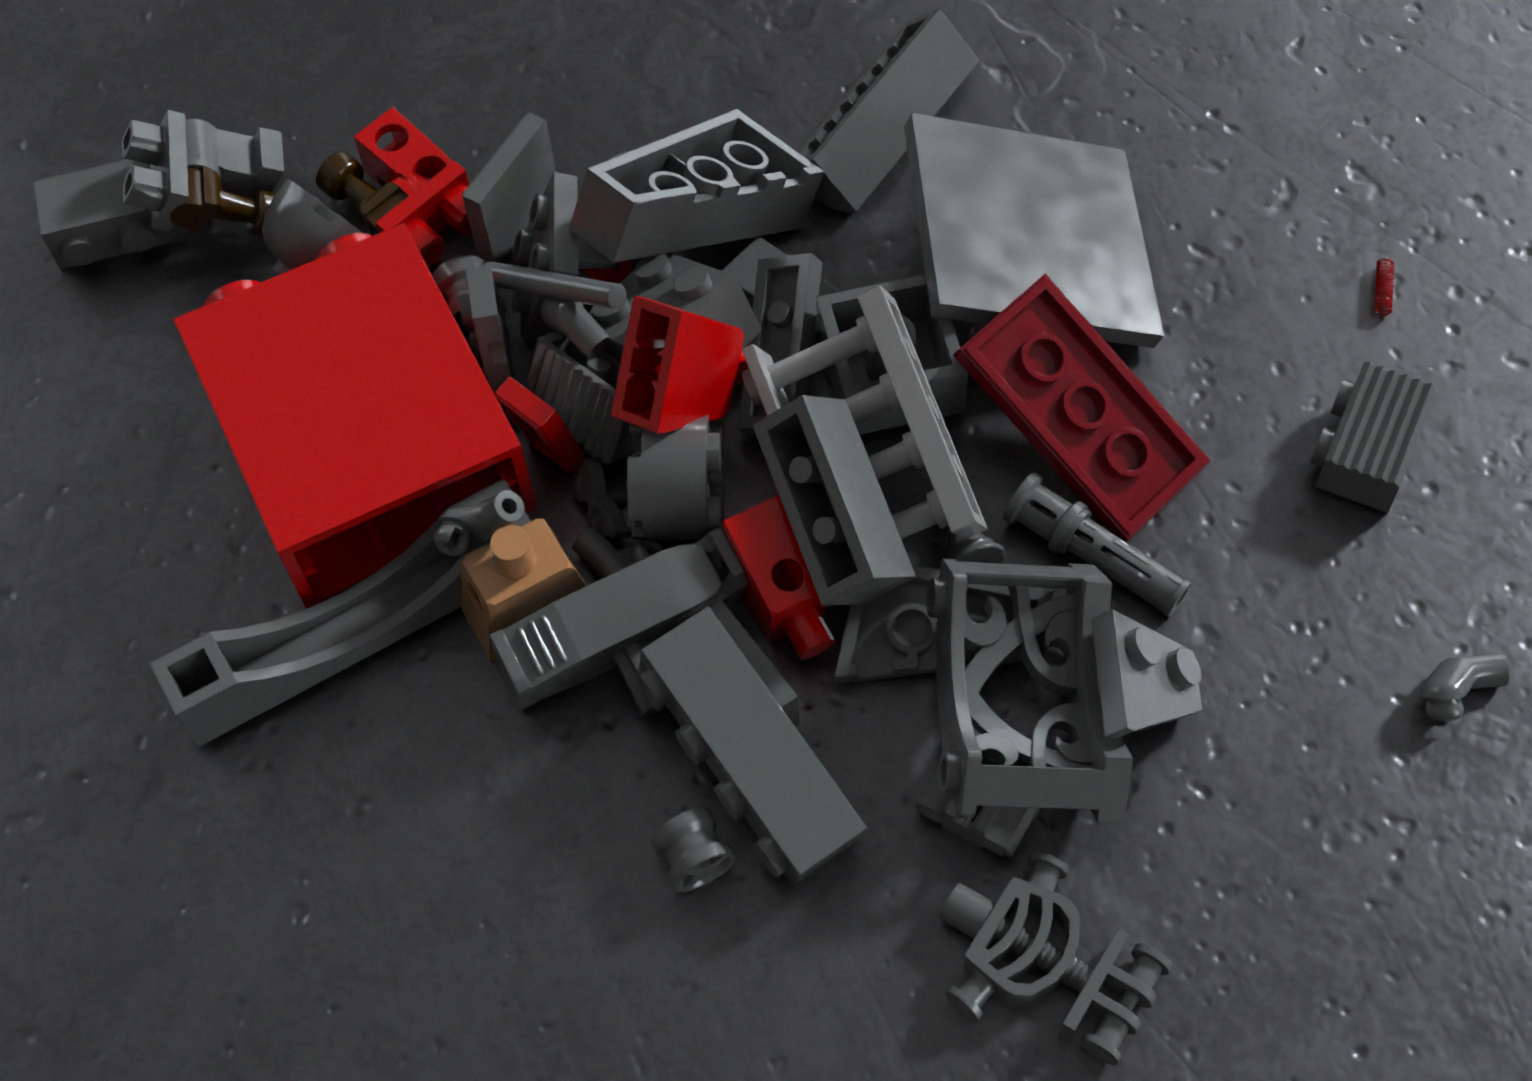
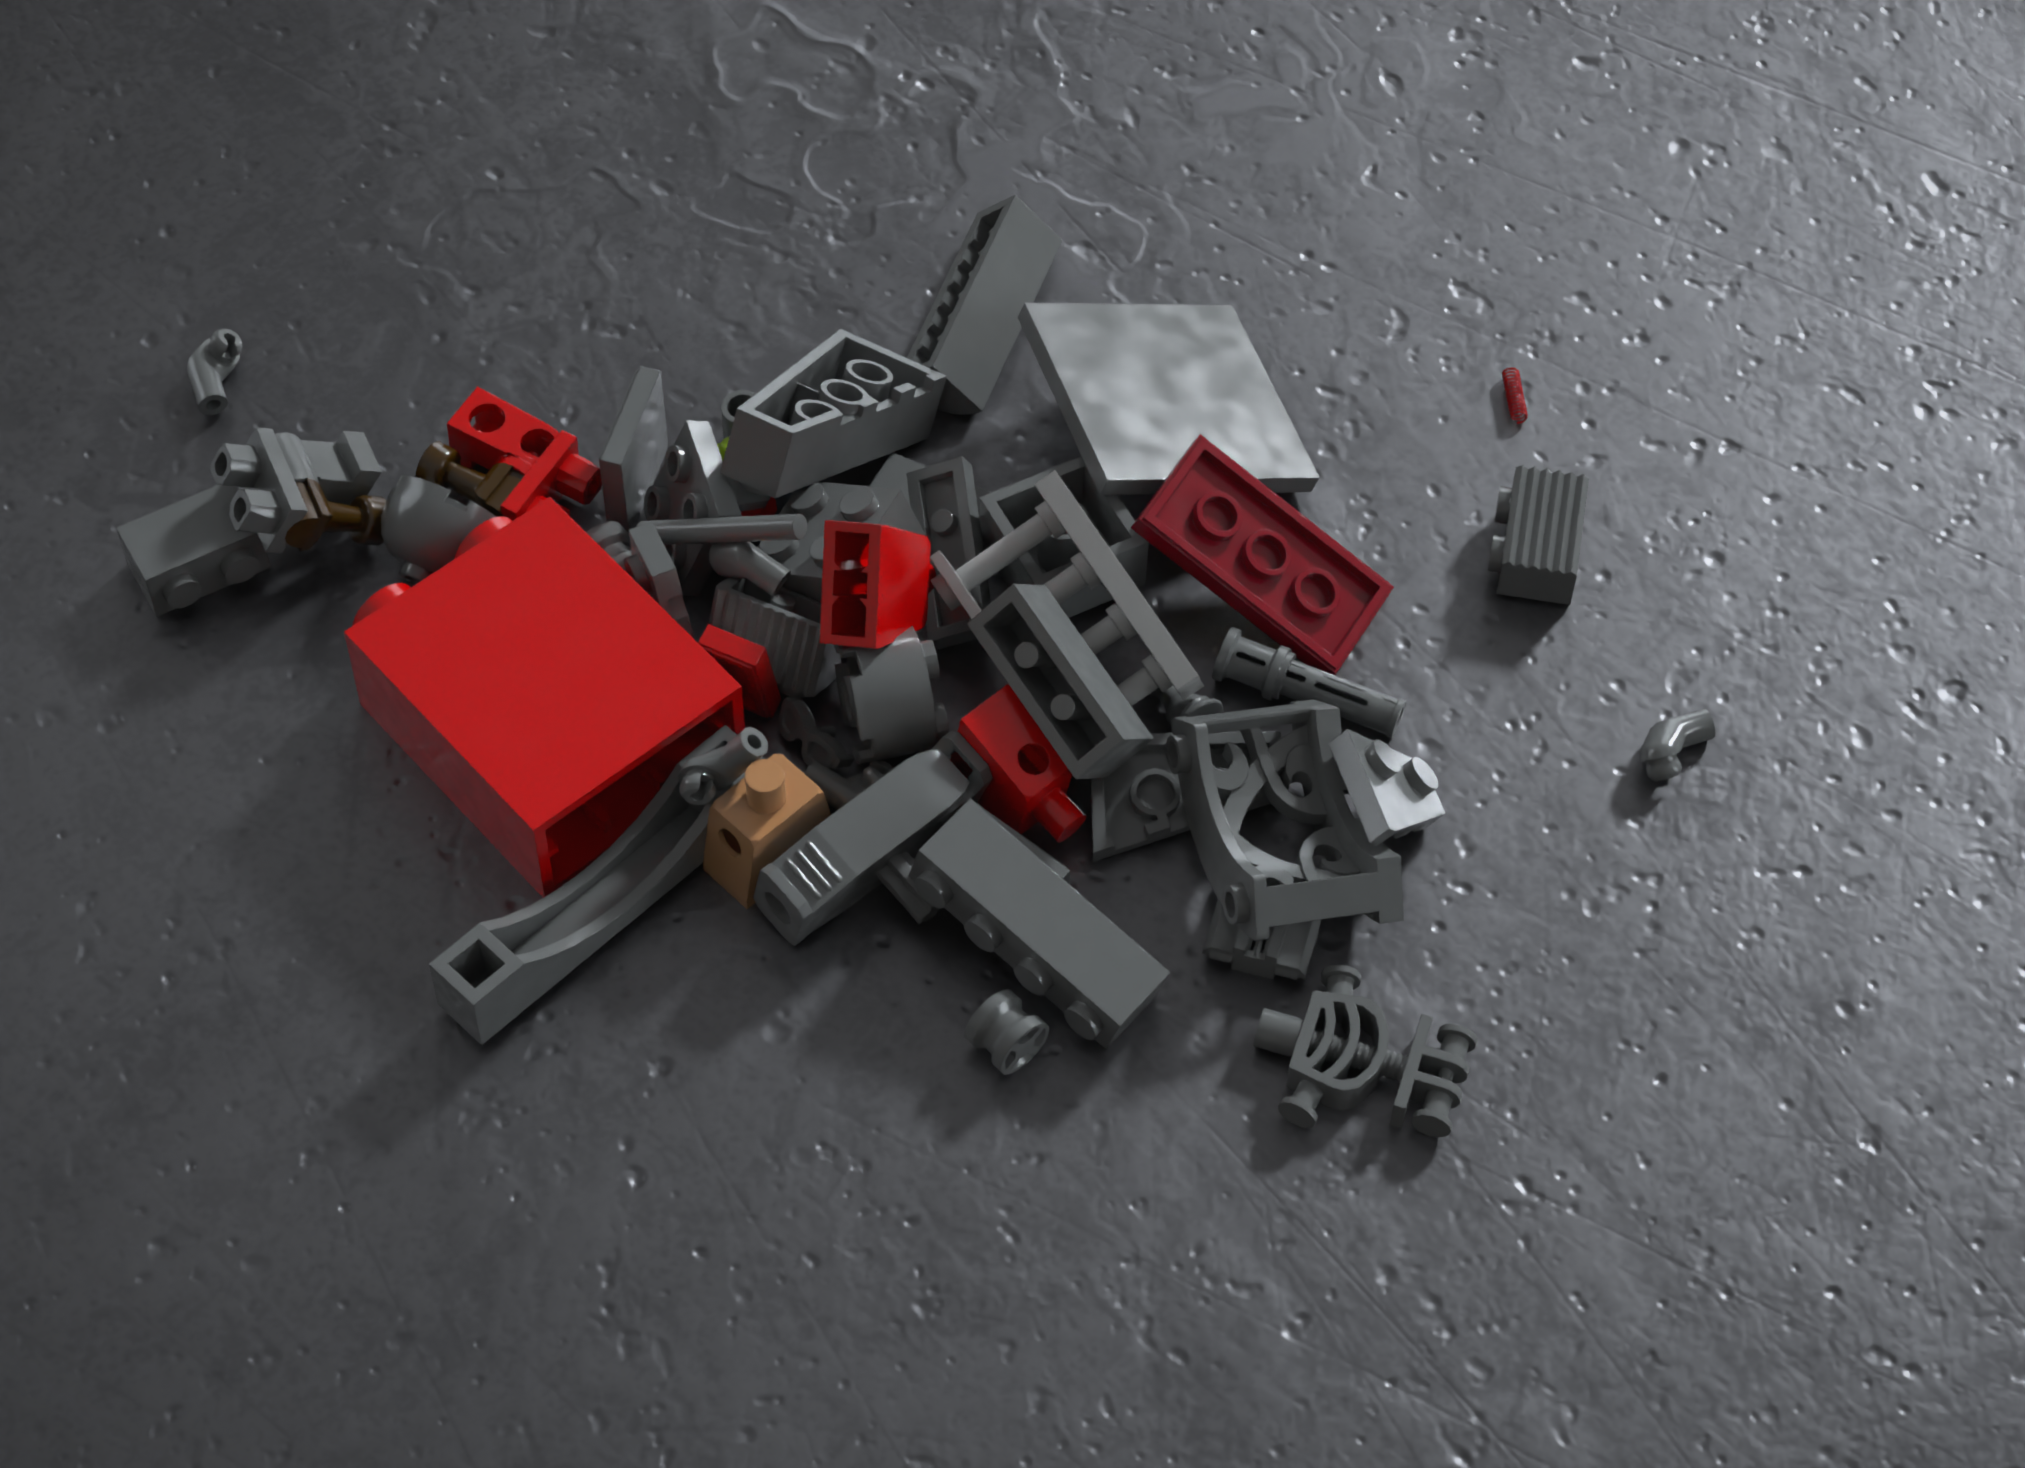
camera: 20 degrees left, 5 degrees down
none -> dark grey arm [187,329,243,415]

